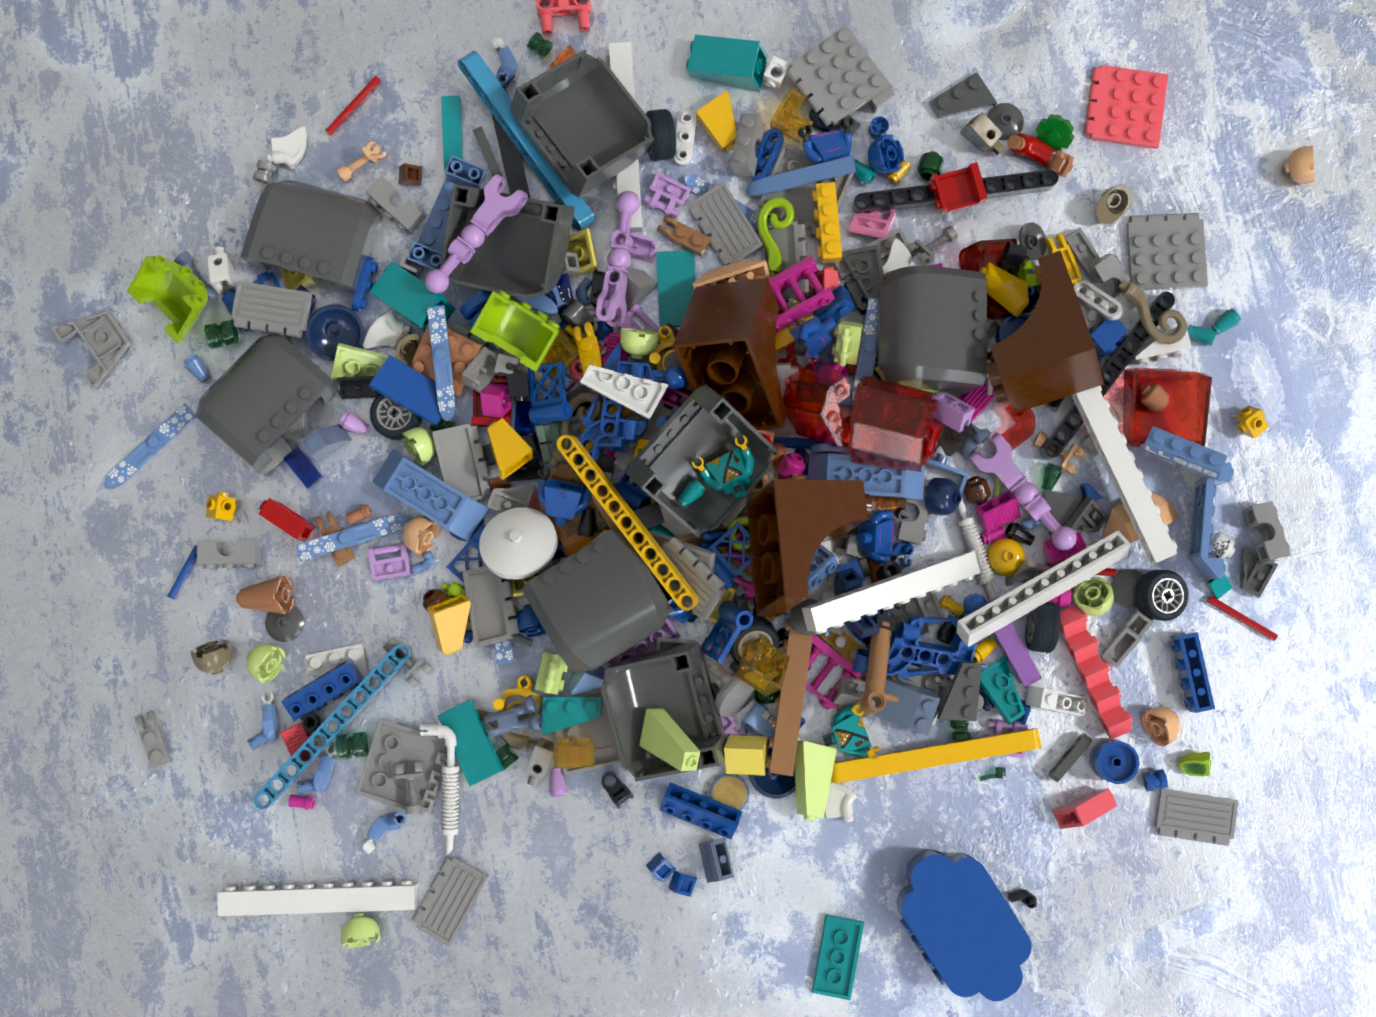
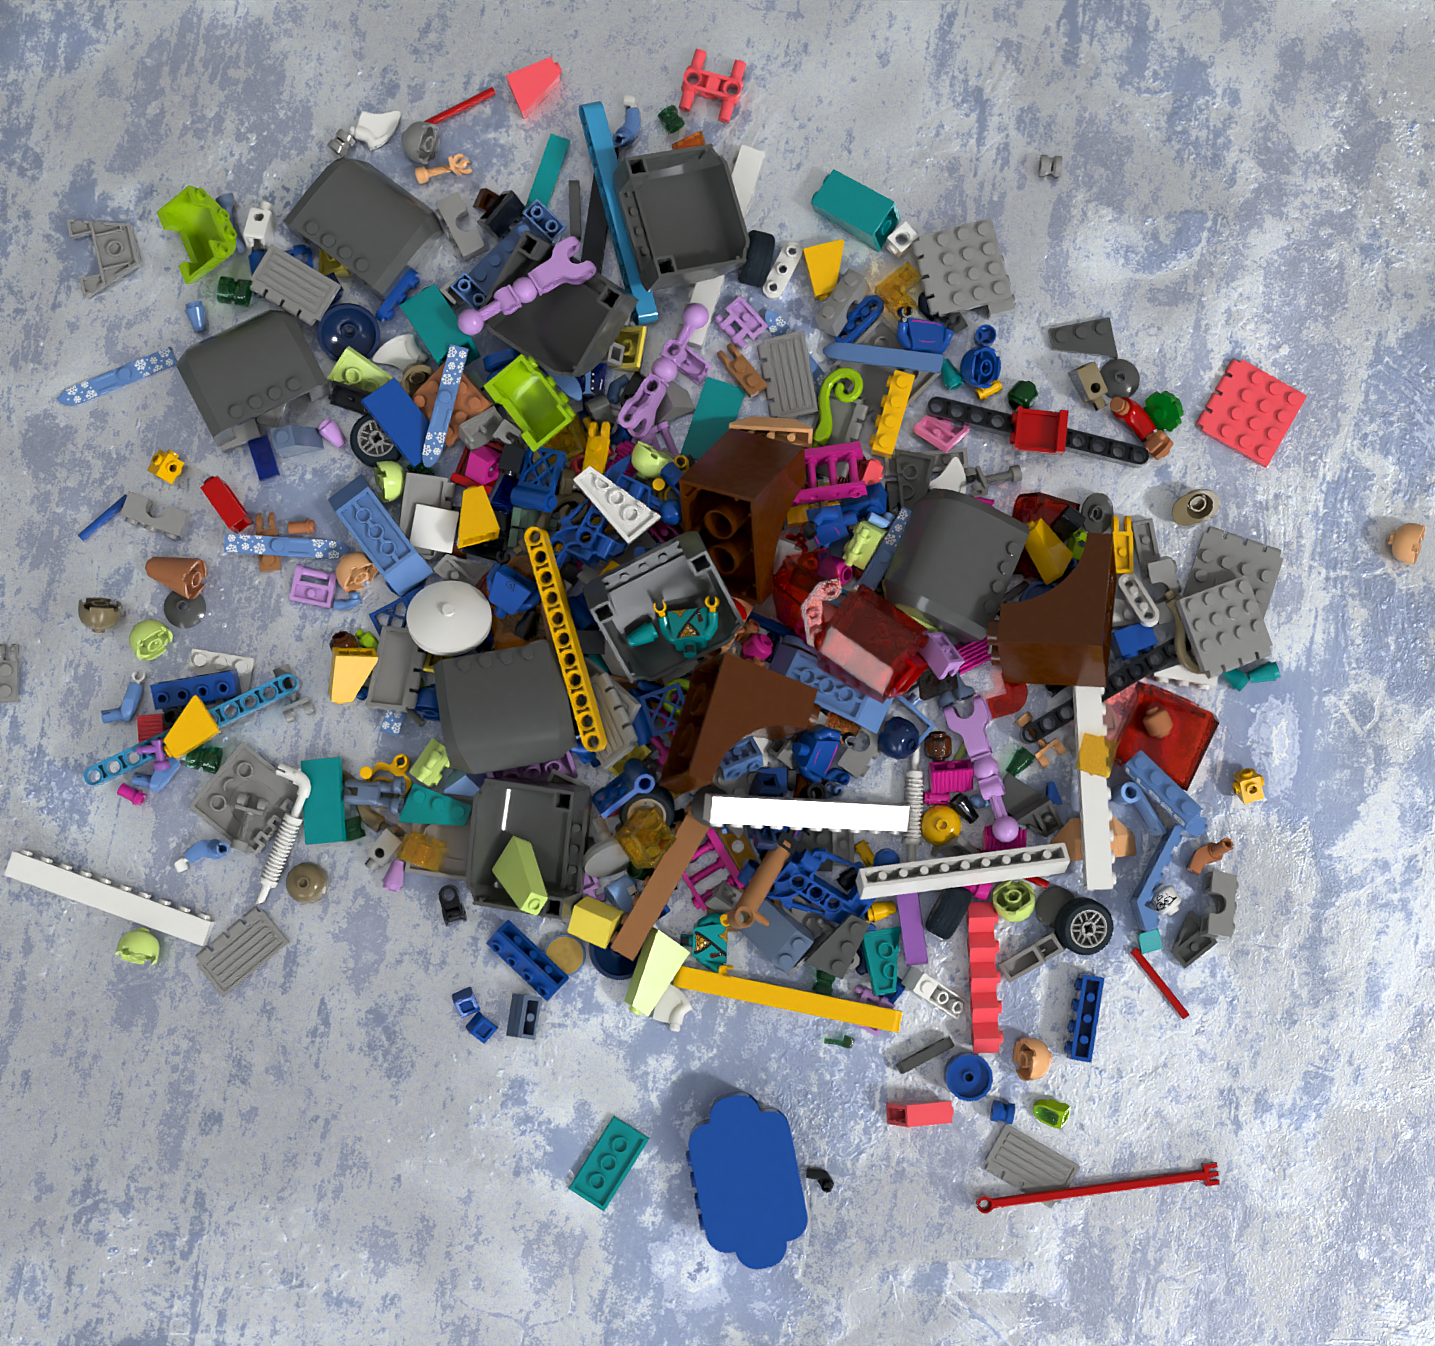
camera: 25 degrees right, 0 degrees up
none -> medium lavender piece [136,738,171,771]
none -> yellow slope [163,695,222,759]
none -> dark tan cylinder [286,862,329,904]
none -> light grey cylinder [401,121,440,164]
none -> white slope [409,503,459,553]
none -> black slope [477,190,526,239]
none -> coral slope [506,57,562,119]
none -> dark tan piece [559,468,582,495]
none -> blue hinge [660,462,683,497]
none -> light blue arm [866,512,895,528]
none -> red hinge [976,1162,1220,1214]
none -> clear yellow piece [1074,733,1119,779]
none -> light blue door [1112,782,1167,836]
none -> light grey hinge [1175,575,1273,679]
none -> nougat arm [1186,837,1234,875]

